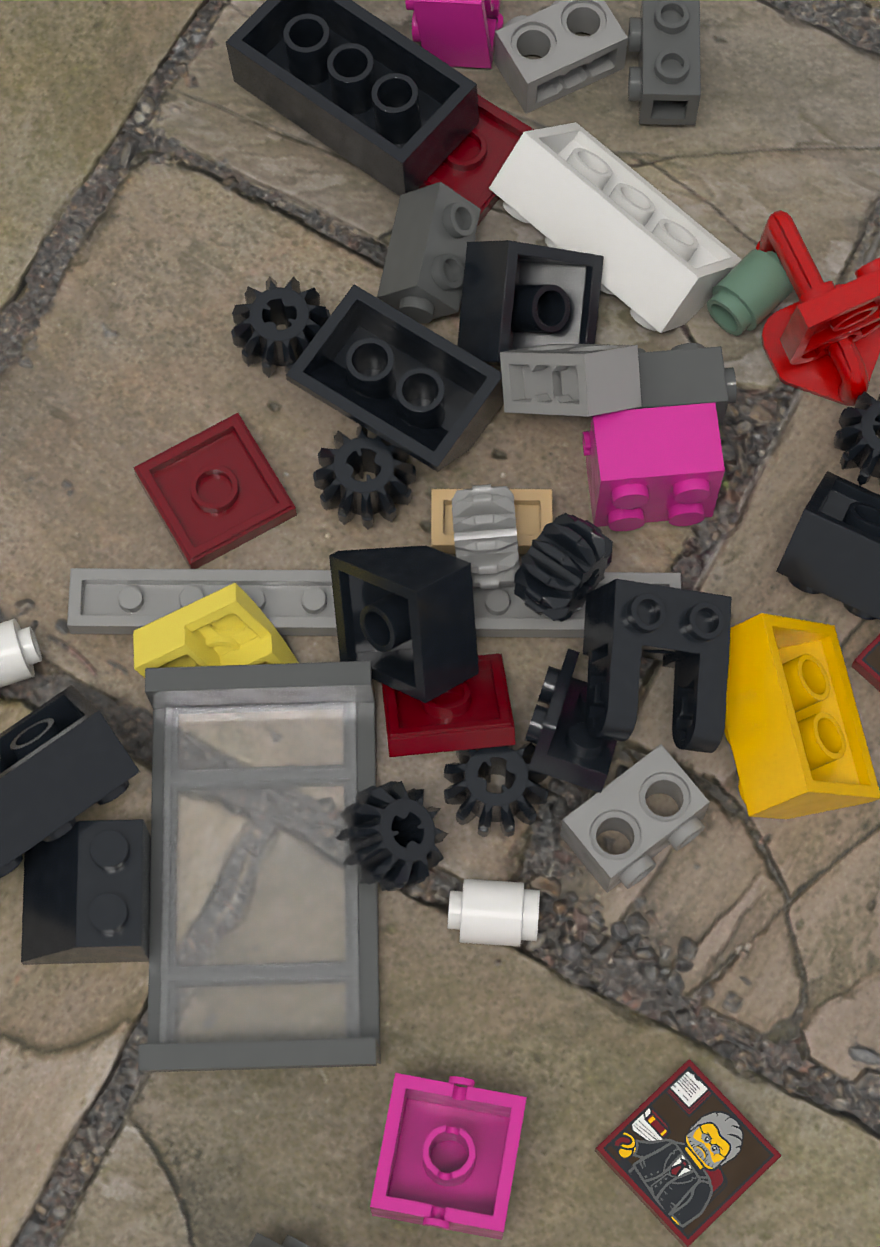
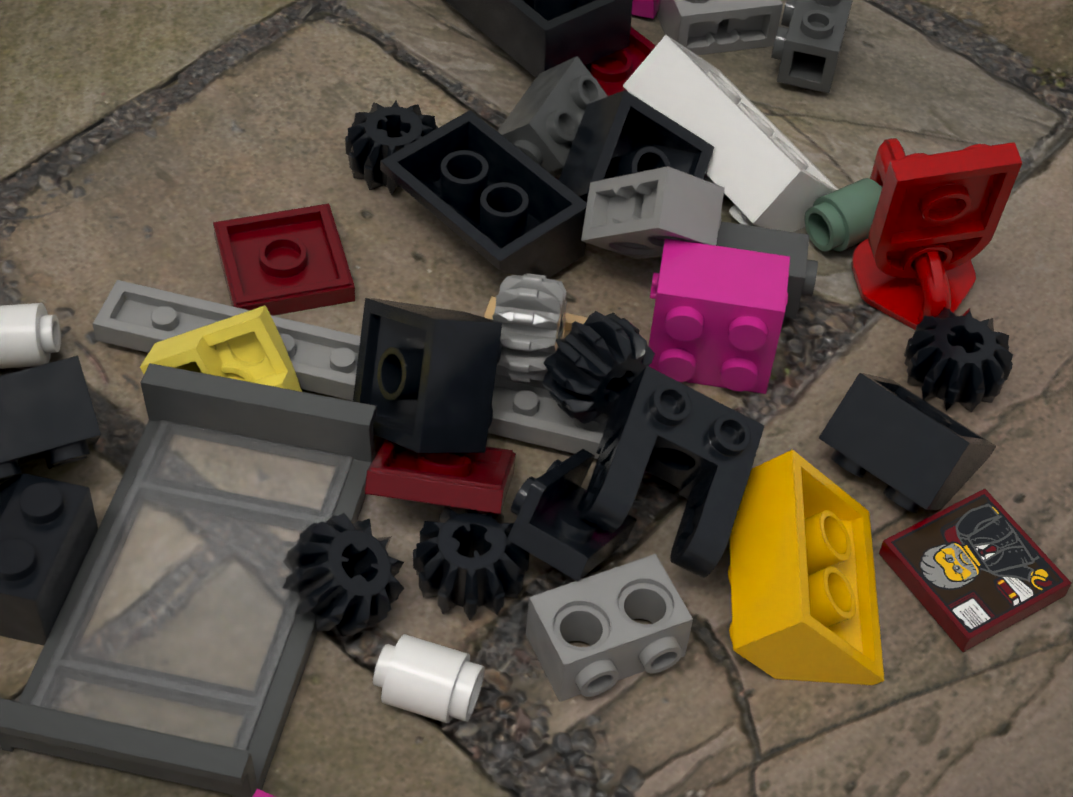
camera: 10 degrees right, 20 degrees down
black gear [313,425,416,530] -> none

